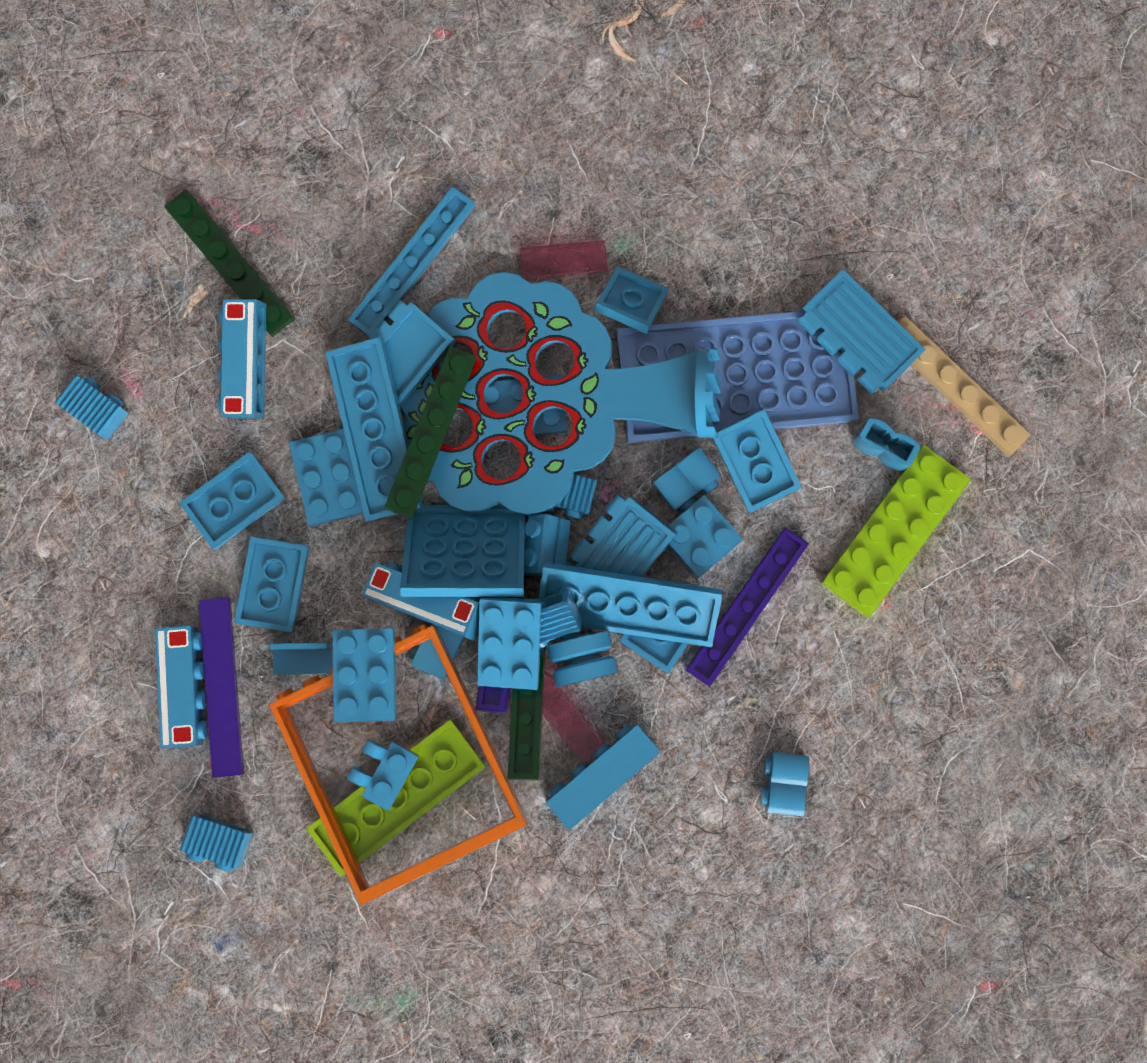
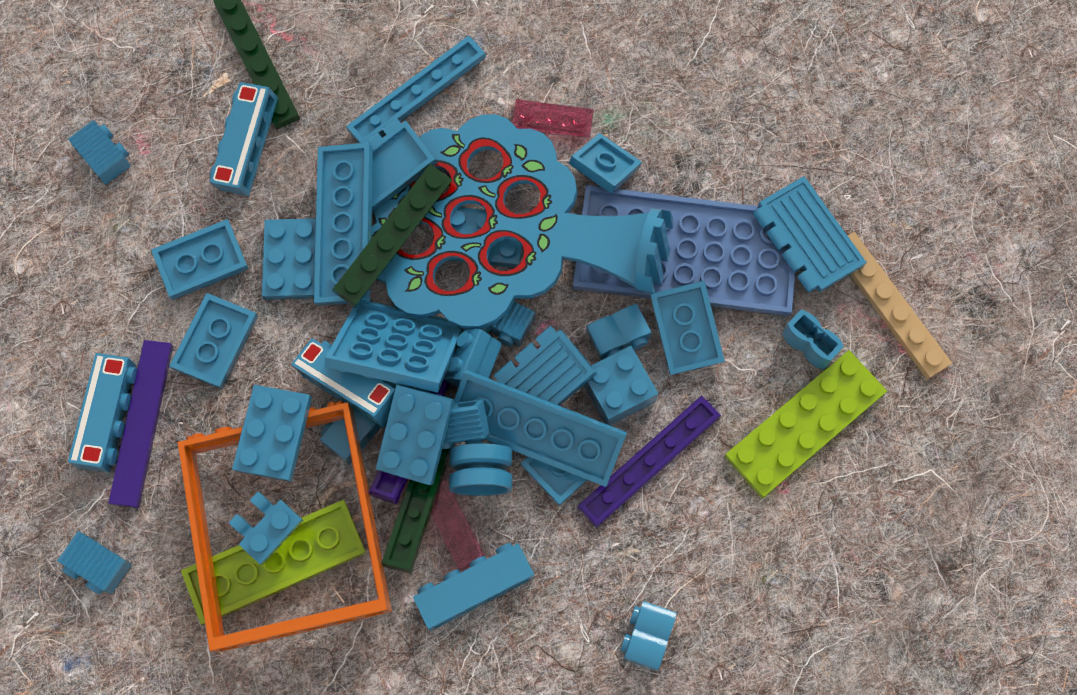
camera: 15 degrees right, 10 degrees down
dark azure panel [269,643,333,675] -> none

